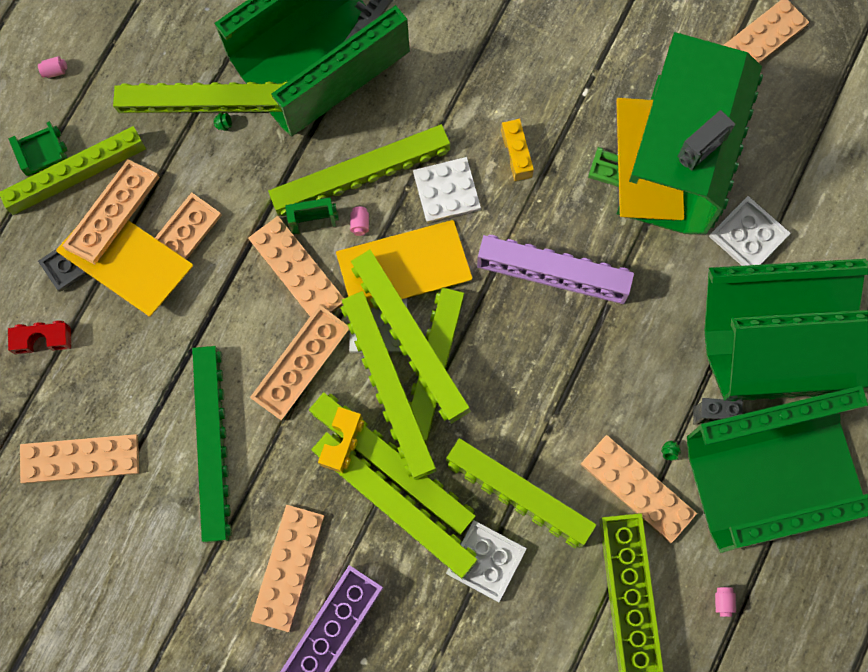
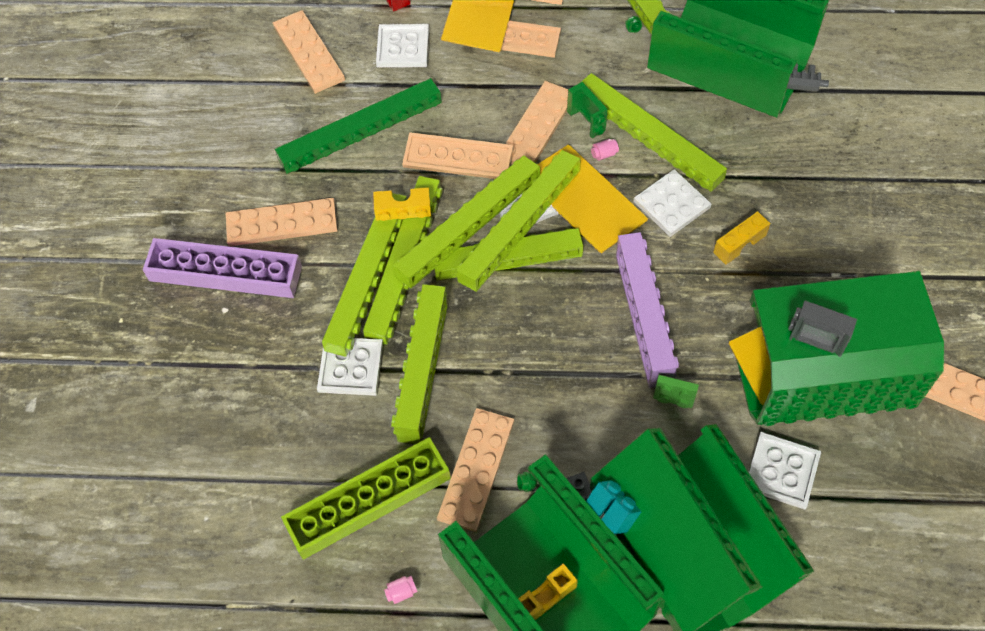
camera: 65 degrees right, 15 degrees down
none -> white plate [376,24,429,67]
none -> yellow arch [519,563,577,620]
none -> teal piece [586,481,642,534]
none -> bright green plate [653,375,699,408]

